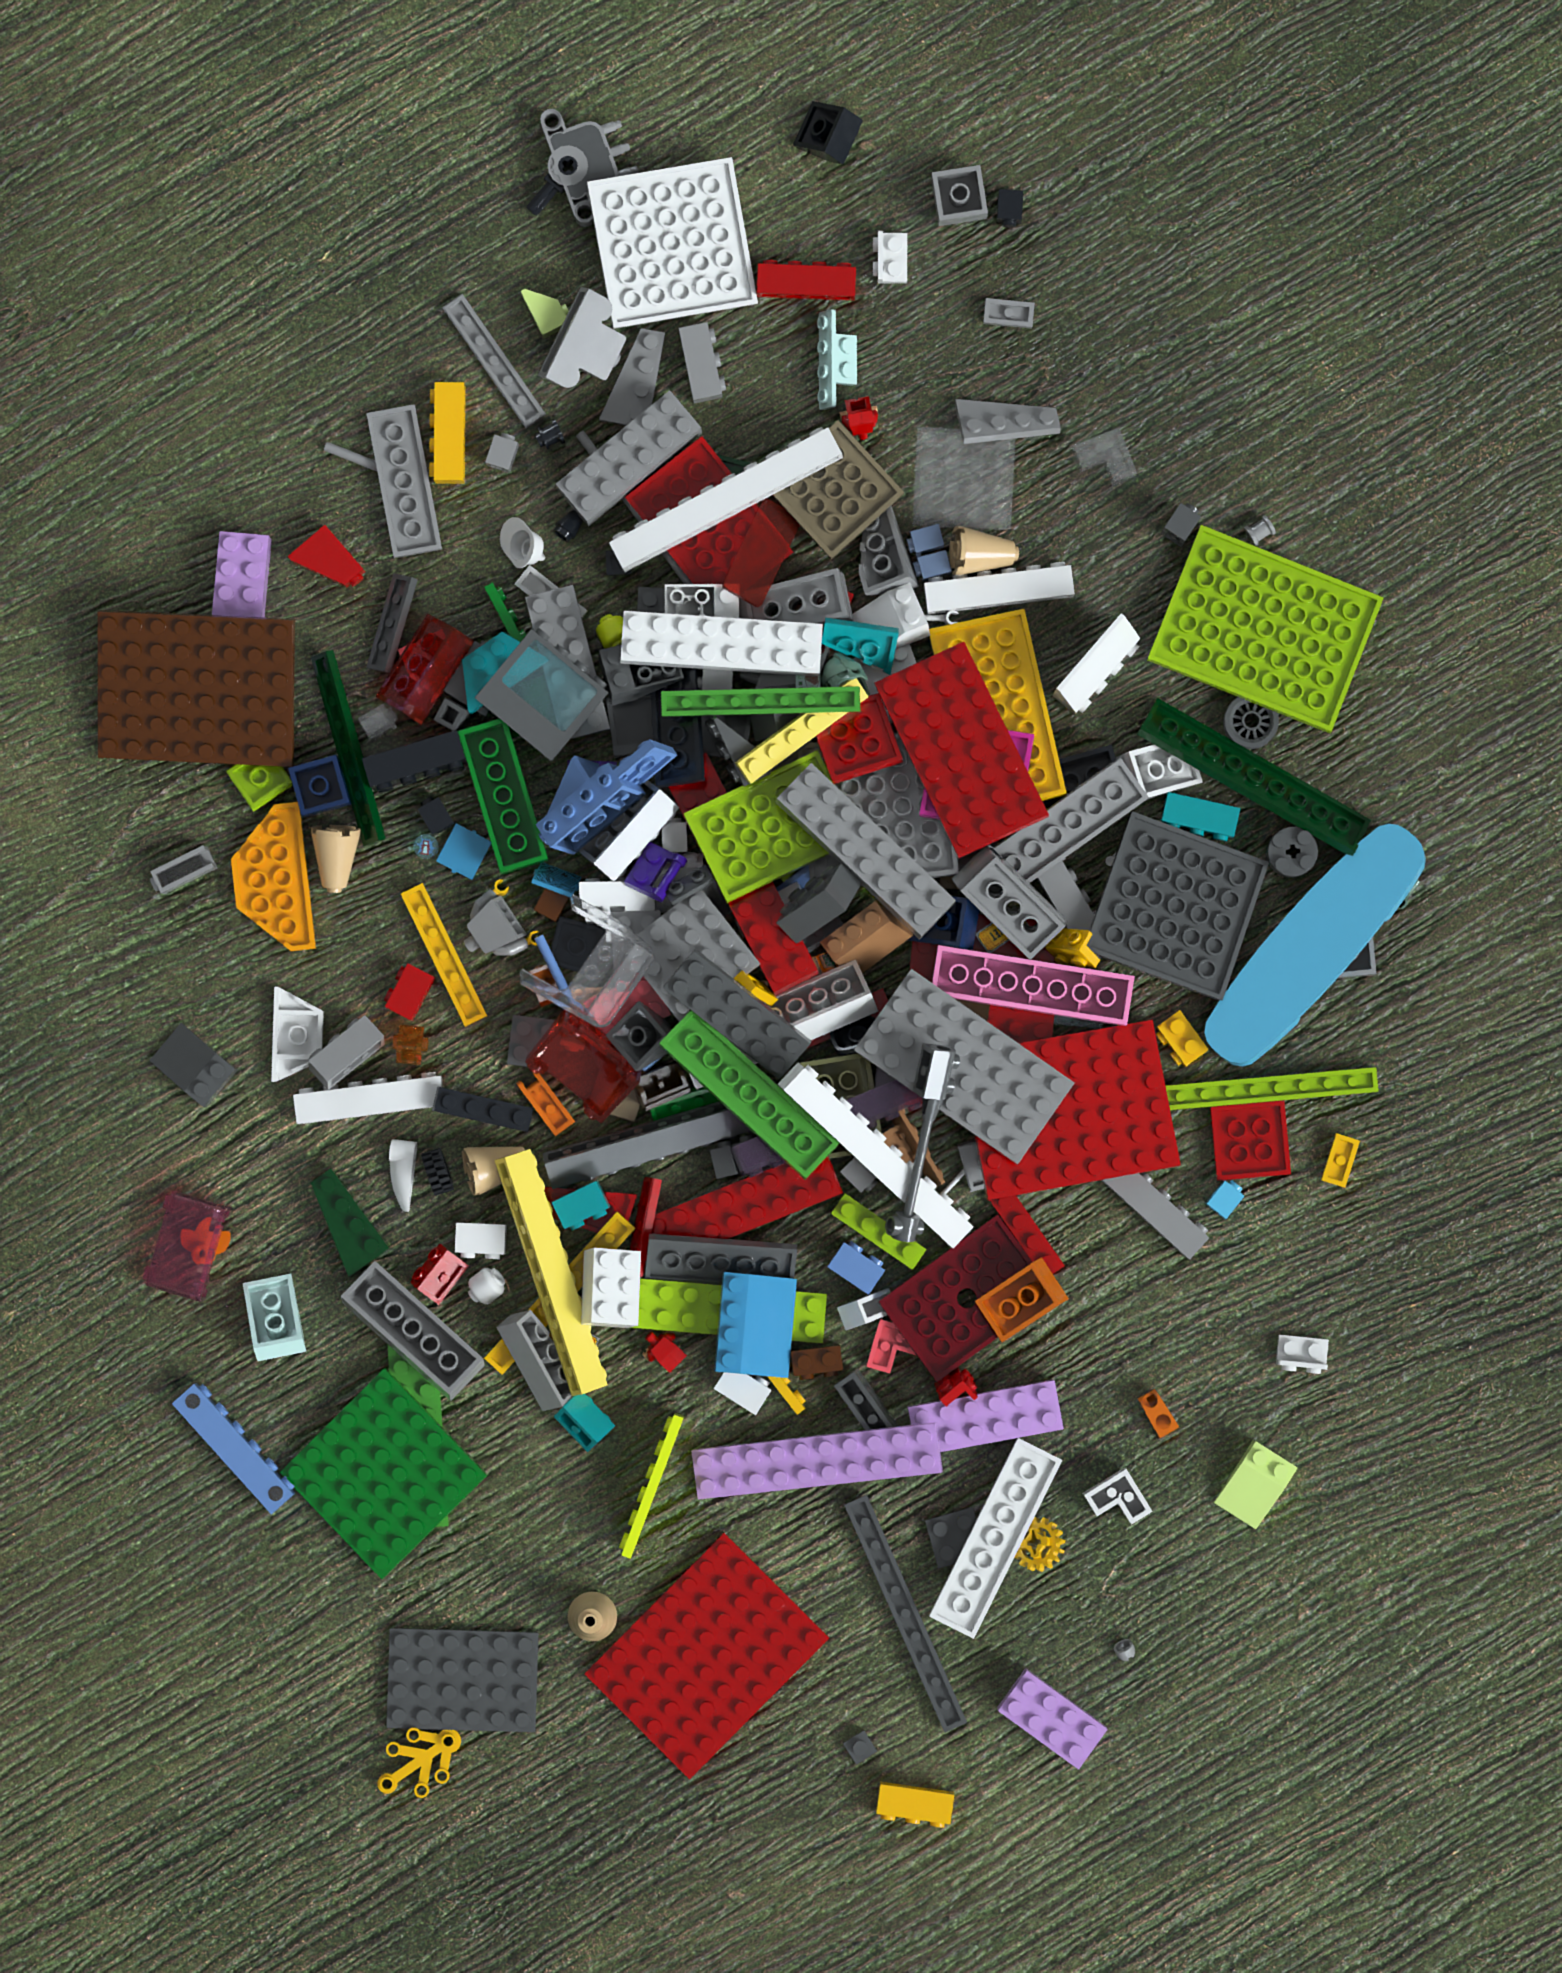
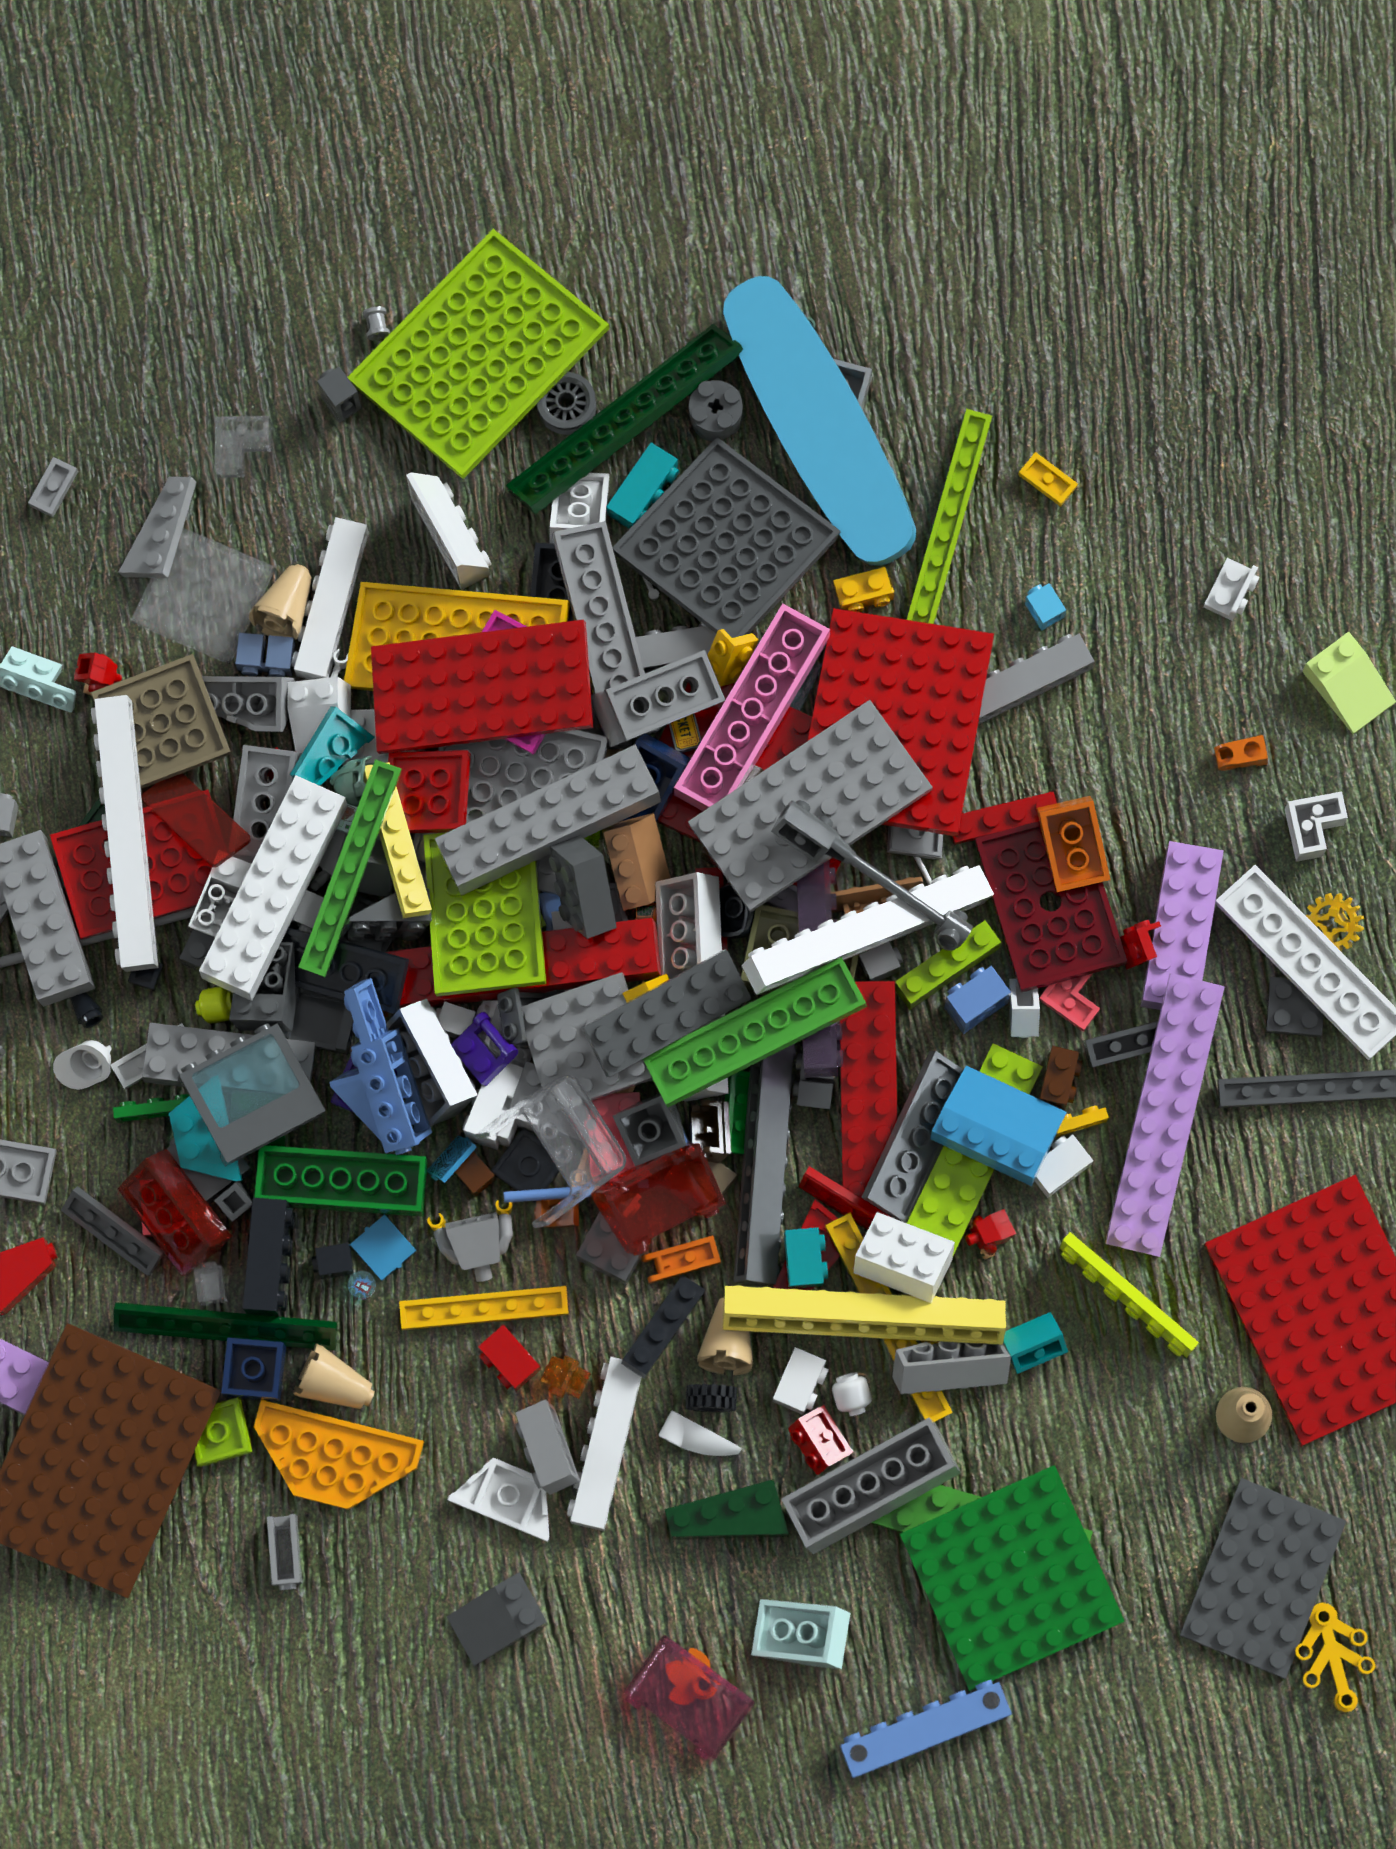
camera: 70 degrees left, 10 degrees down
red plate [1210,1100,1291,1181] -> none

